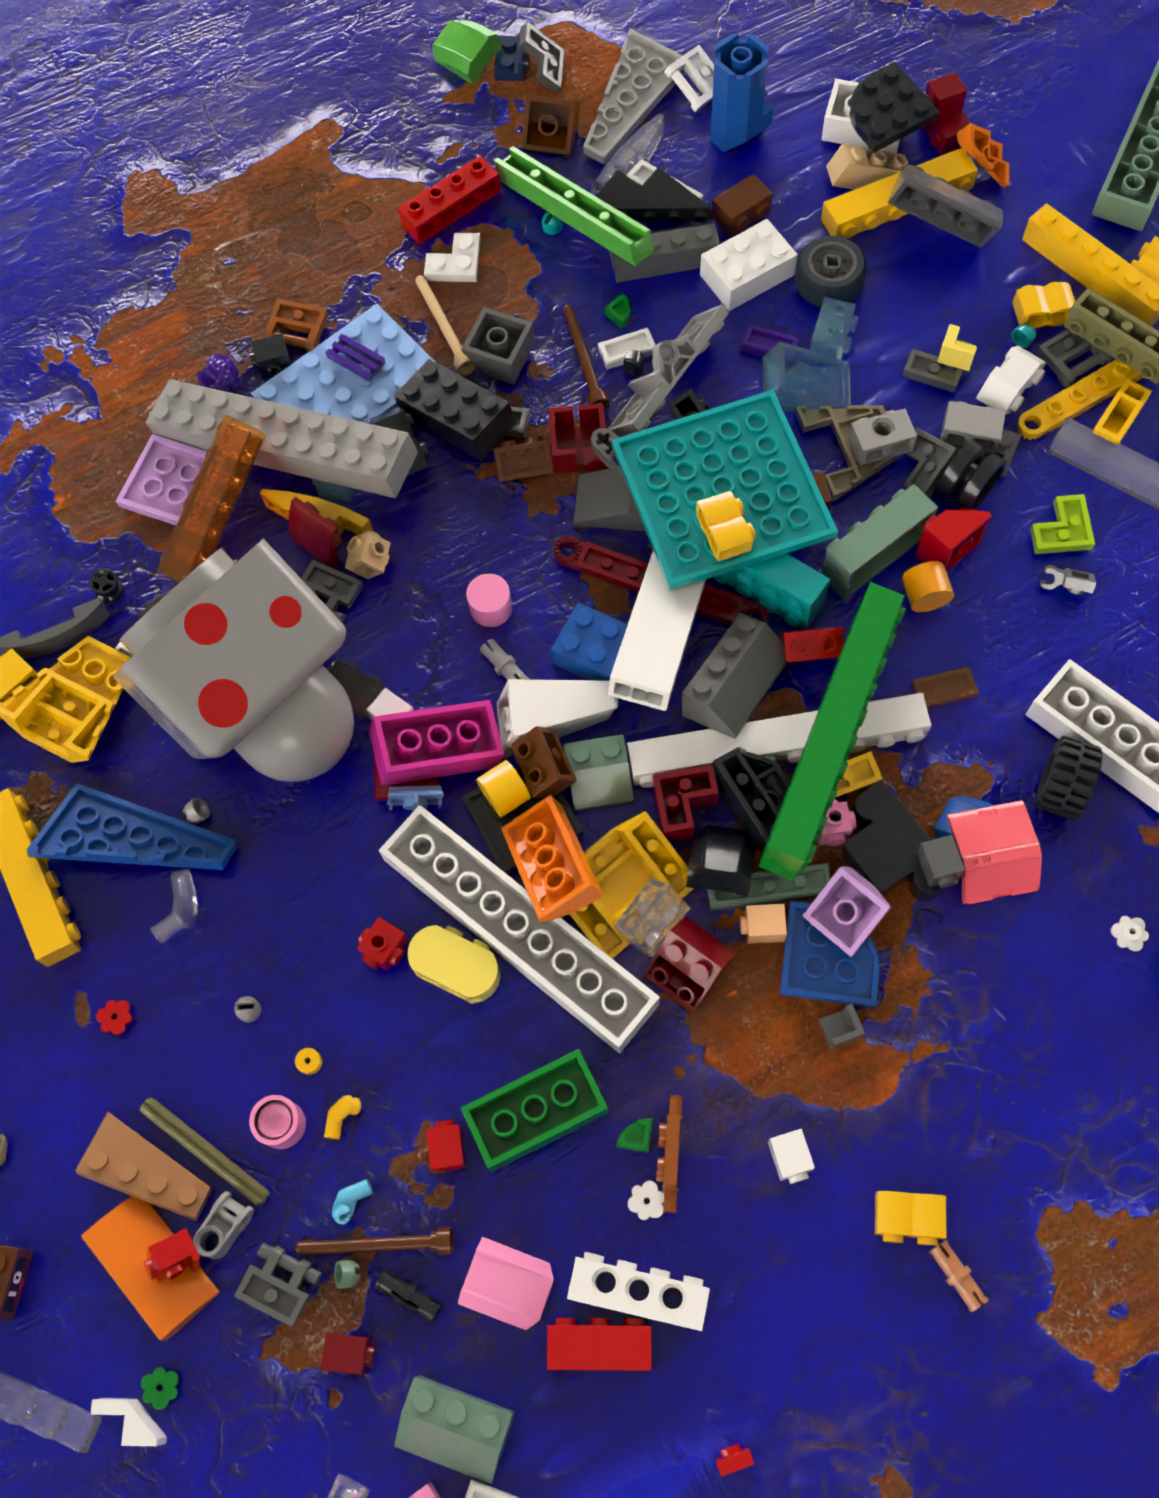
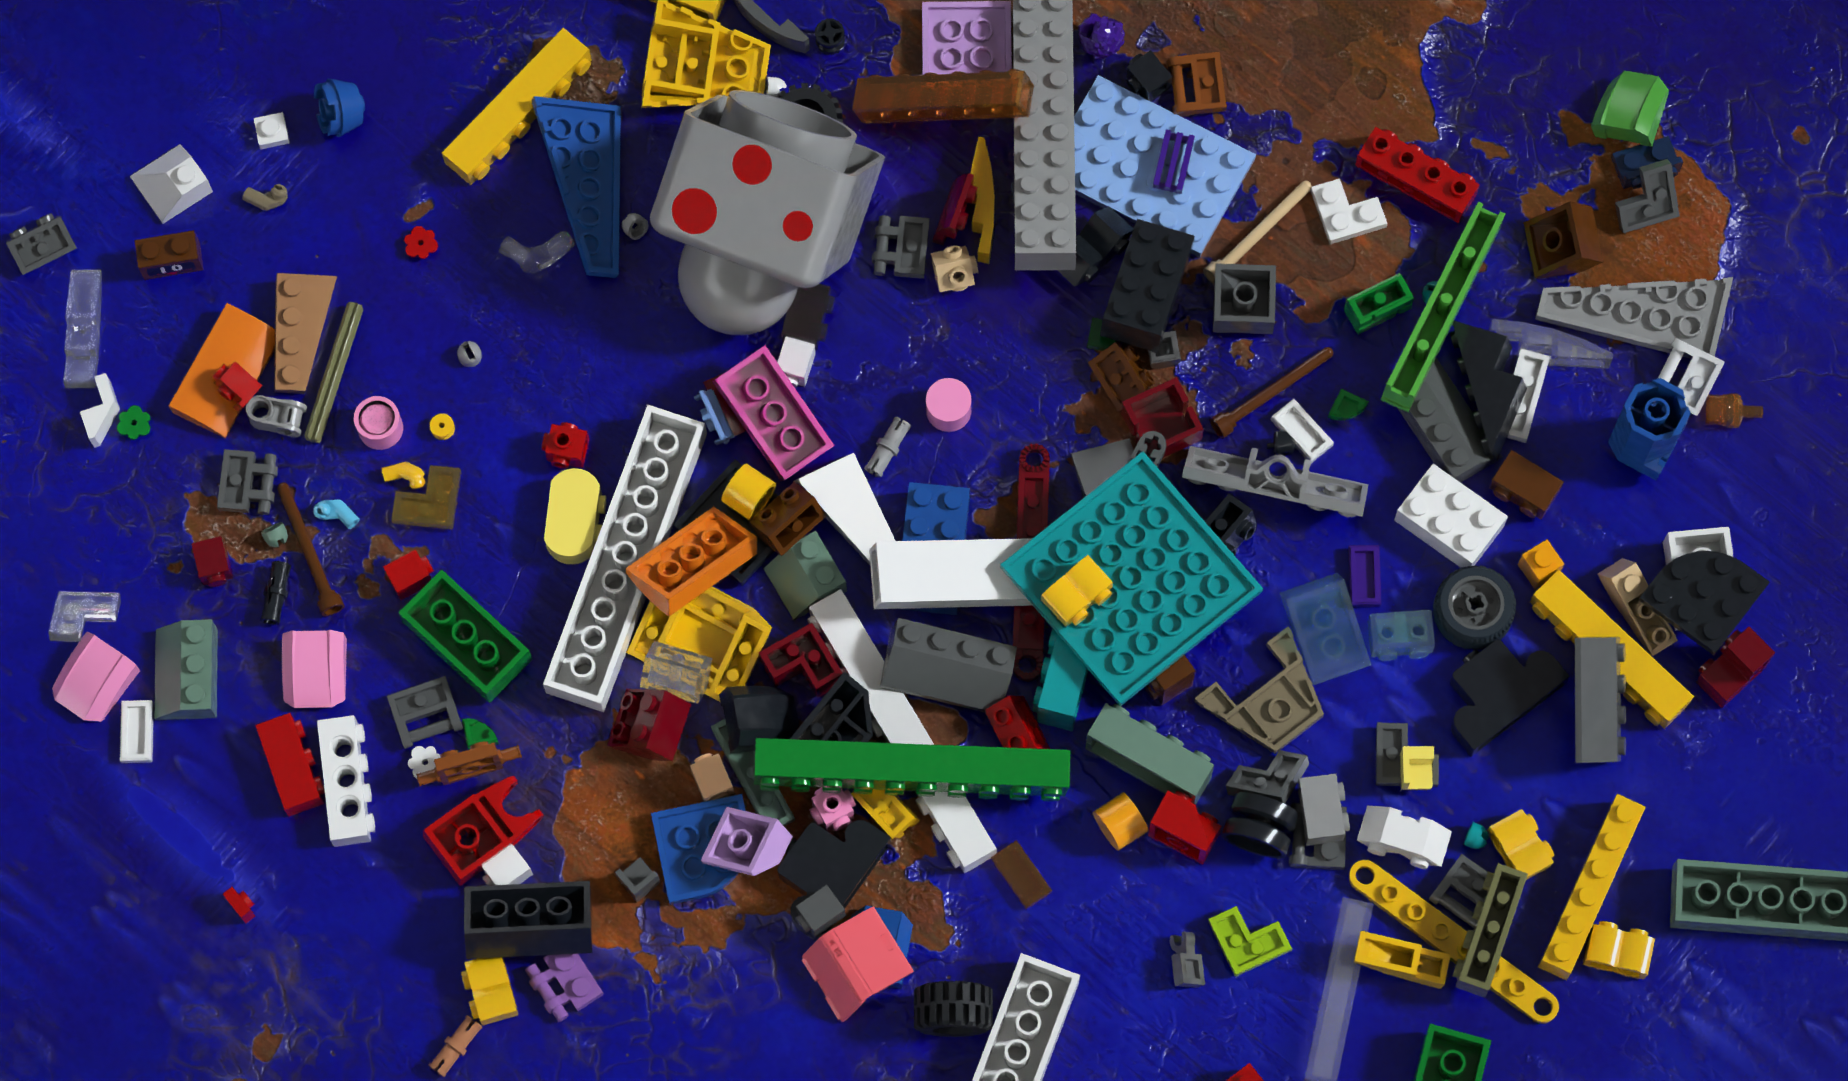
camera: 65 degrees right, 5 degrees up
light grey brick [848,408,917,466] -> none
orange slope [957,123,1010,188] -> none
none -> dark grey plate [387,676,463,749]
none -> clear yellow plate [391,465,461,530]
none -> red brick [423,776,544,886]
none -> black brick [464,881,593,959]
none -> medium lavender plate [525,954,604,1022]
none -> dark green tile [1087,317,1117,351]
none -> green brick [1344,273,1414,334]
none -> black brick [1450,640,1570,757]
none -> light orange brick [1518,539,1564,589]

